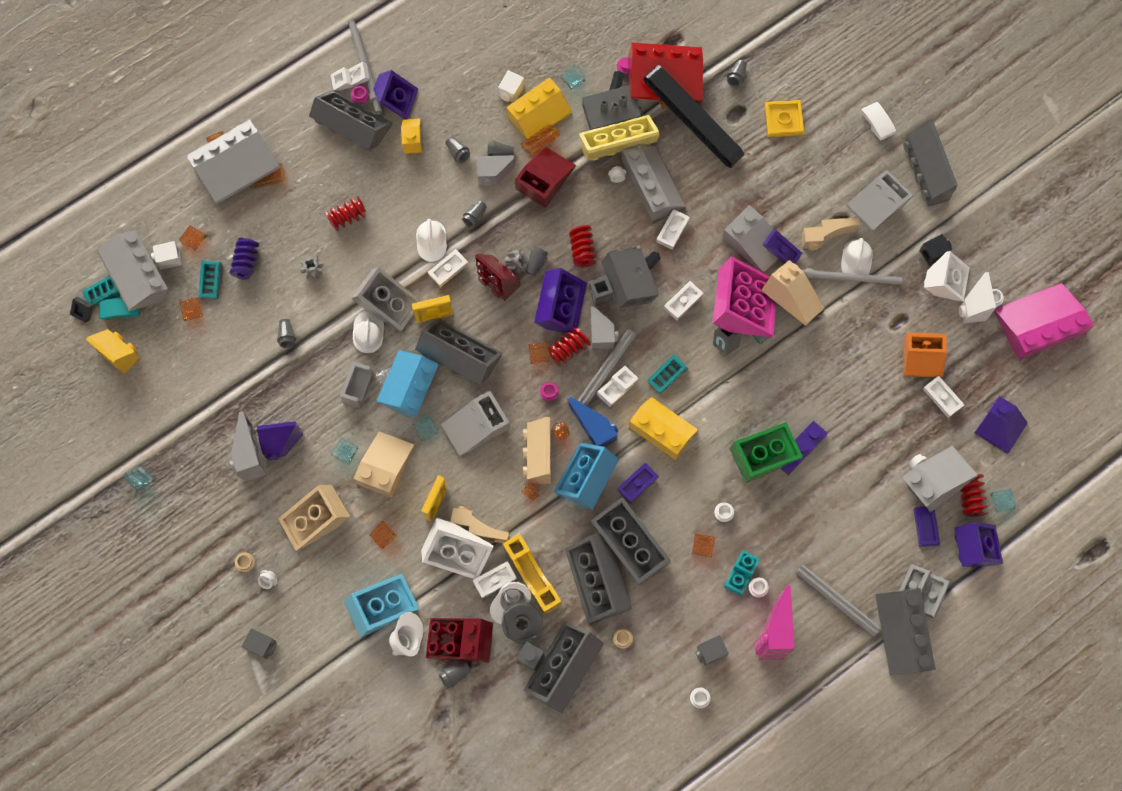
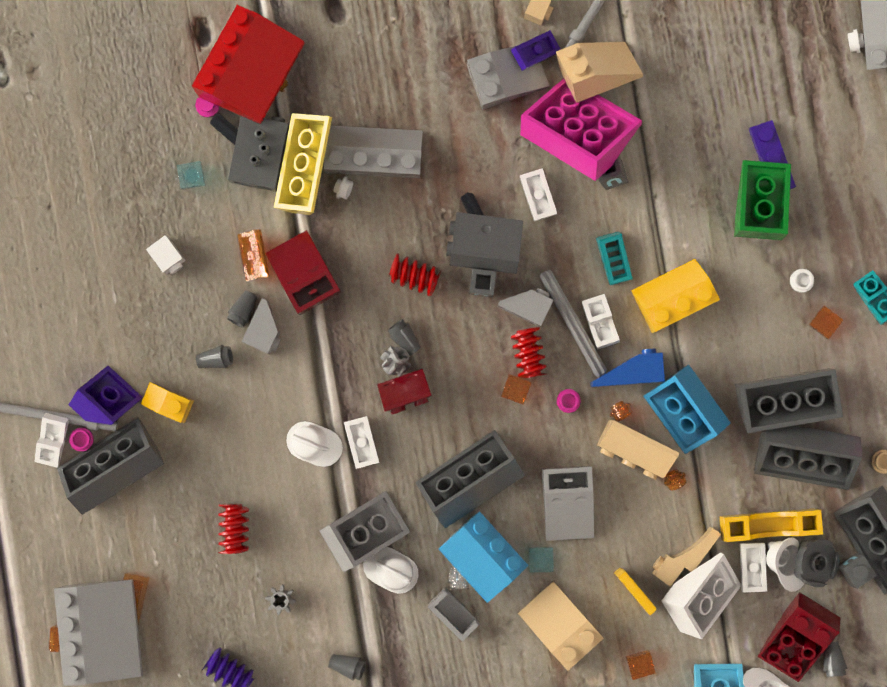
camera: 65 degrees left, 15 degrees up
clear light blue plate [331,438,359,465] -> none
yellow tile [412,295,453,323] -> none
dark grey cone [462,201,487,228] -> none
yellow slope [506,77,572,143] -> none
dark purple slope [534,268,587,334] -> none
dark purple plate [617,463,659,504] -> none
black beam [643,65,744,168] -> none
white plate [656,209,690,250] -> none

